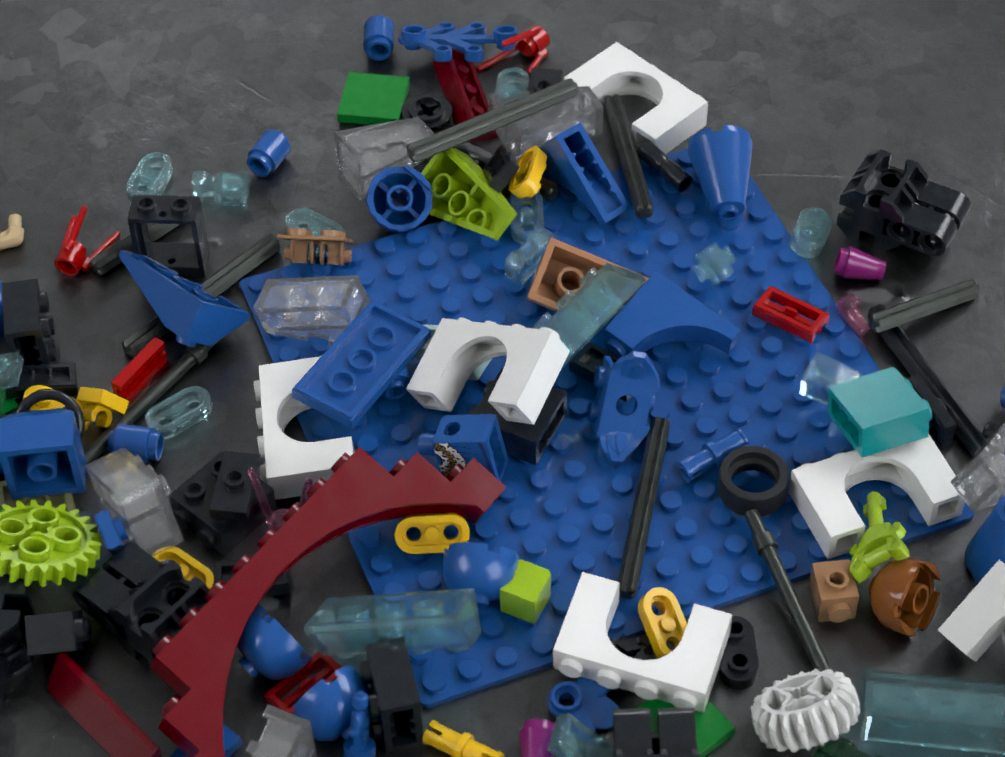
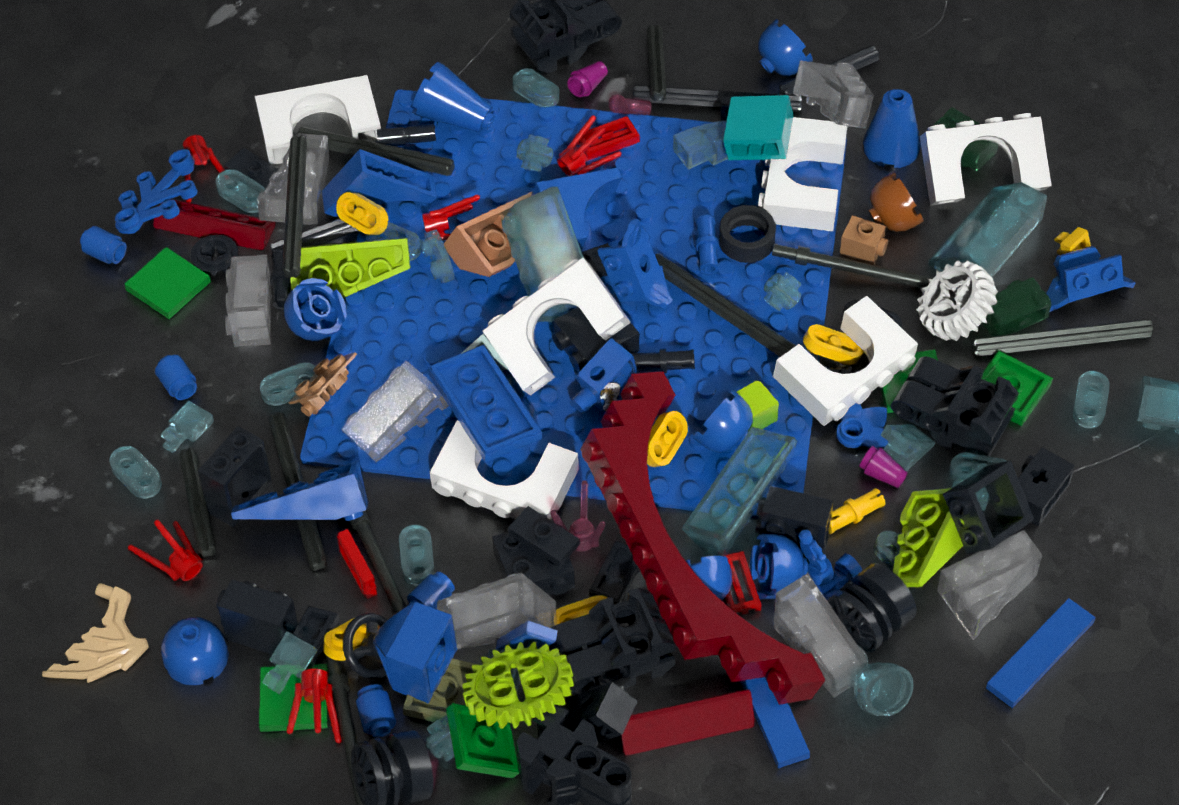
camera: 60 degrees left, 5 degrees up
yellow tile [76,387,129,428] -> none
black plate [483,144,520,193] -> none
lime piece [850,491,910,584] -> none
none -> red plant [422,194,480,242]
none -> red plant [557,115,622,176]
none -> black pin [632,348,695,373]
none -> clear light blue gear [764,272,801,311]

